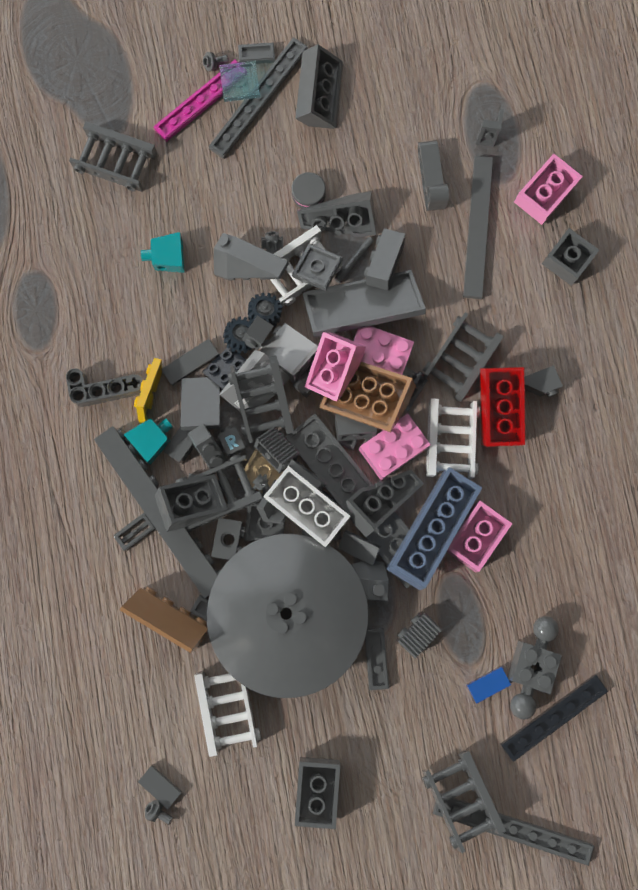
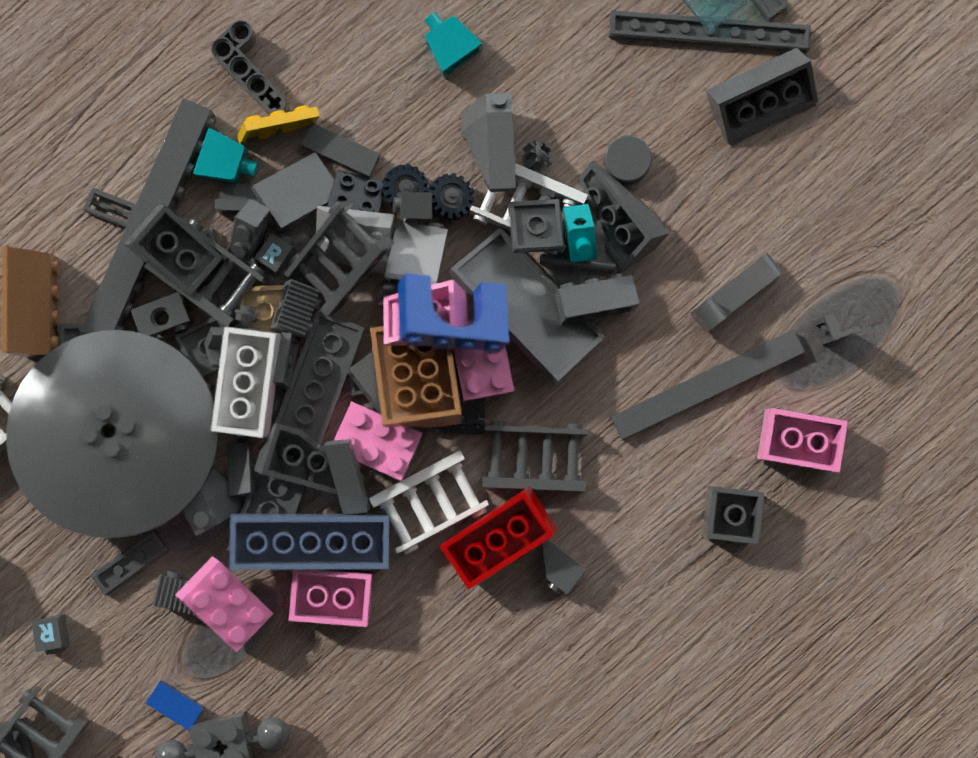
camera: 60 degrees right, 5 degrees up
none -> dark grey brick [32,614,69,655]
none -> bright pink brick [176,556,273,653]
none -> dark grey tile [324,439,370,515]
none -> blue arch [398,273,509,354]
none -> teal torso [563,204,597,262]

